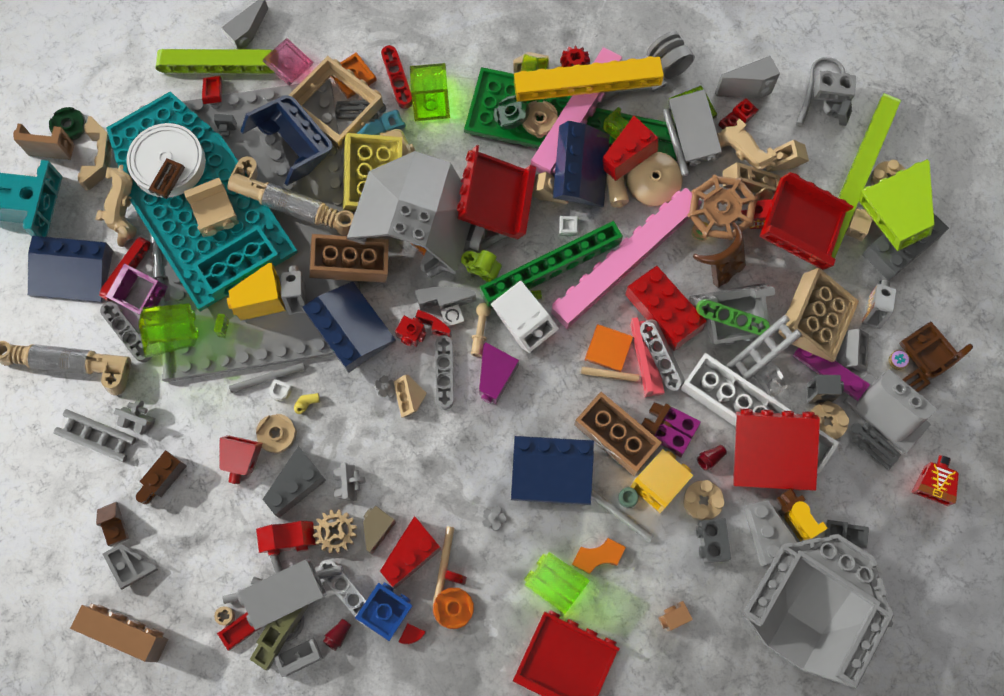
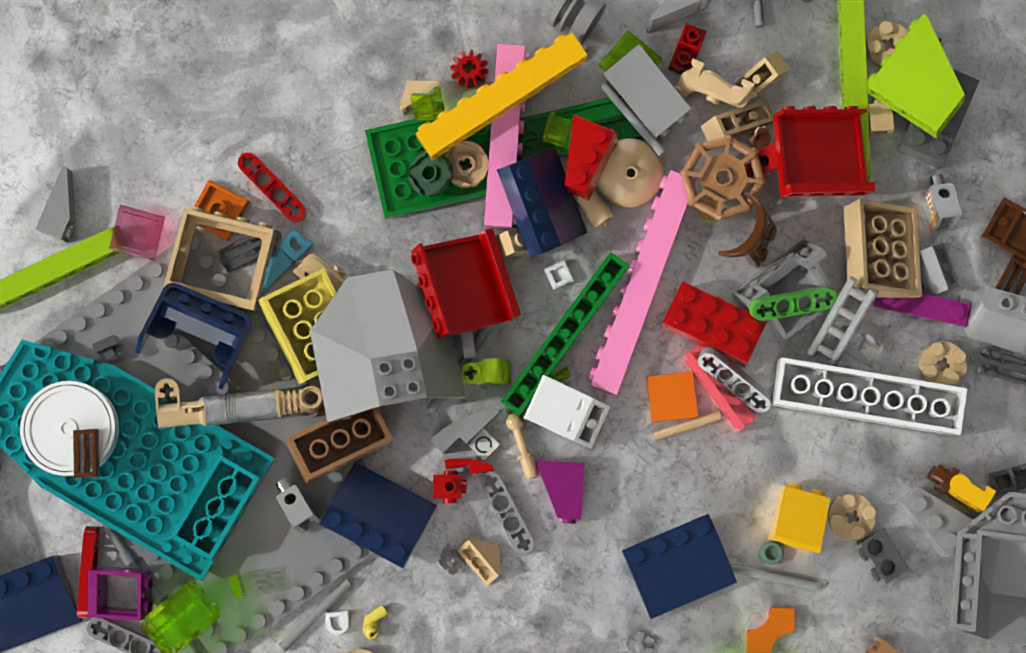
camera: 25 degrees left, 10 degrees up
tan animal [95,165,137,247] -> none
tan panel [184,178,239,237] -> none
red tile [202,76,222,104] -> none
yellow slope [227,263,285,321] -> none
clear neon green slope [410,63,450,121] -> none
medium nougat brick [574,392,662,476] -> none
magenta hips [641,402,701,458] -> none
dark red cone [697,445,727,470] -> none
red panel [733,409,820,491] -> none
dark grey brick [807,375,844,404] -> none
tile [888,350,910,370] -> none

